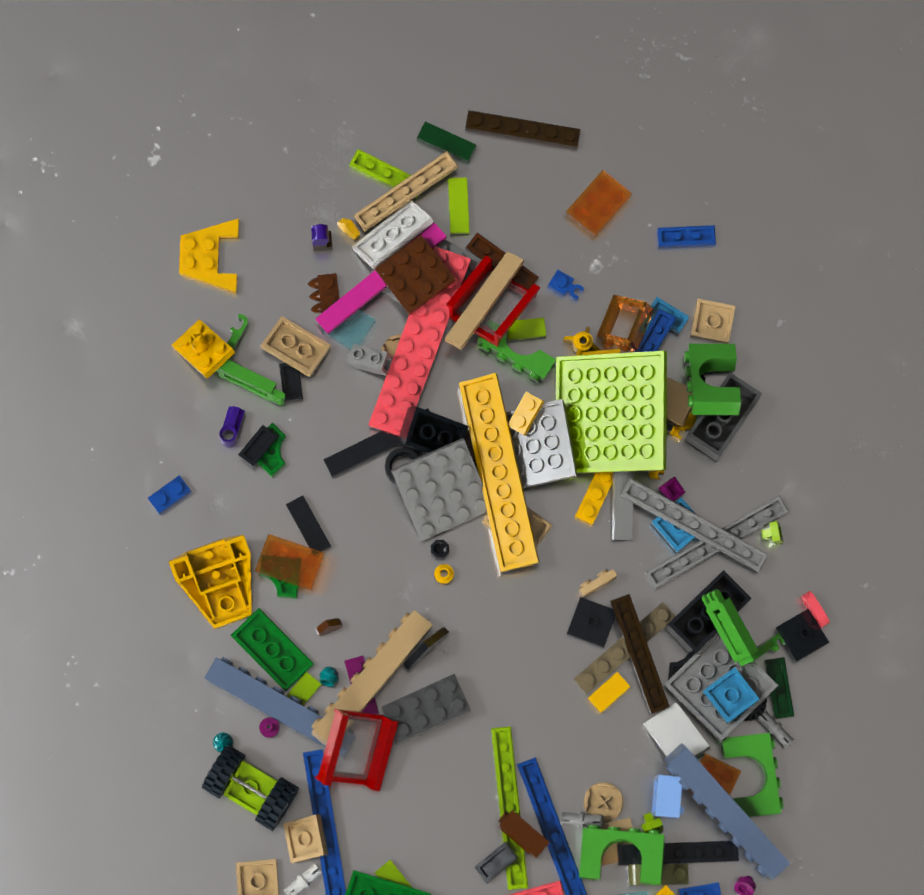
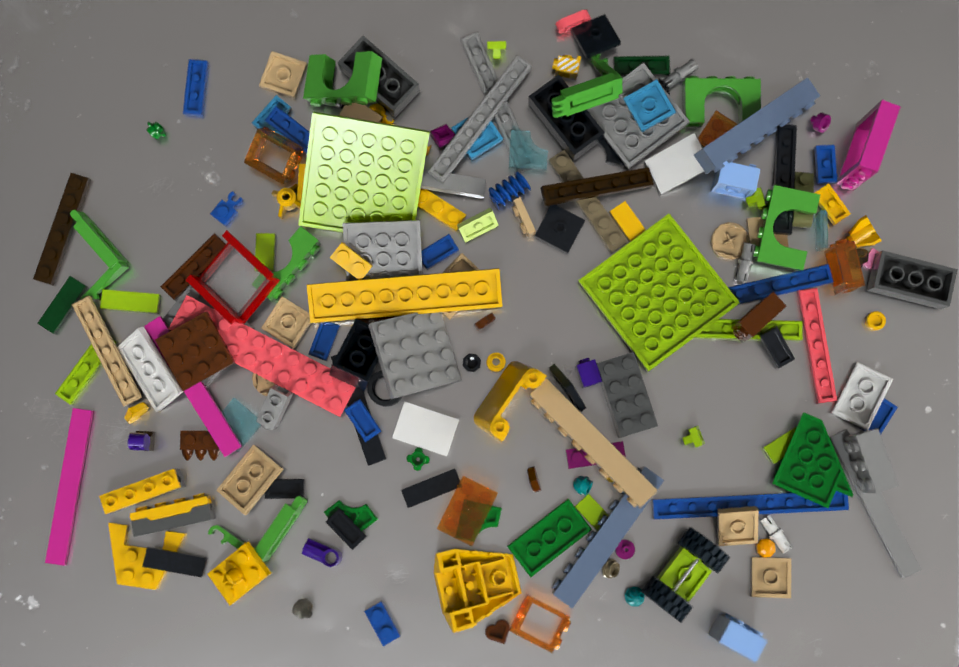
camera: 80 degrees left, 5 degrees up
piece [315,708,398,791] -> none
tan tile [445,251,524,350] -> none
clear orange plate [566,170,632,237] -> none
none -> dark pink tile [45,408,94,566]
none -> bright green hinge [70,210,129,300]
none -> yellow piece [99,468,186,514]
none -> piece [129,493,215,537]
none -> black tile [142,547,206,578]
none -> green plate [146,122,166,139]
none -> tan plate [261,296,311,349]
none -> clear smoke tile [292,598,313,619]
none -> blue tile [308,322,340,361]
none -> blue tile [344,399,382,442]
none -> white tile [392,401,459,456]
none -> green plate [406,448,430,471]
none -> blue tile [422,234,459,270]
none -> yellowish green plate [457,208,499,243]
none -> reddish brown tile [474,313,496,331]
none -> yellow windscreen [474,361,547,443]
none -> reddish brown tile [485,619,510,644]
none -> blue piece [489,171,531,210]
none -> clear light blue tile [509,130,548,171]
none -> clear orange window [509,594,571,653]
none -> yellow brick [552,55,581,80]
none -> dark purple brick [575,358,602,388]
none -> lime plate [578,214,740,372]
none -> dark tan plate [602,558,620,578]
none -> lime tile [682,425,705,447]
none -> light blue brick [708,613,767,663]
none -> light orange tile [755,538,776,557]

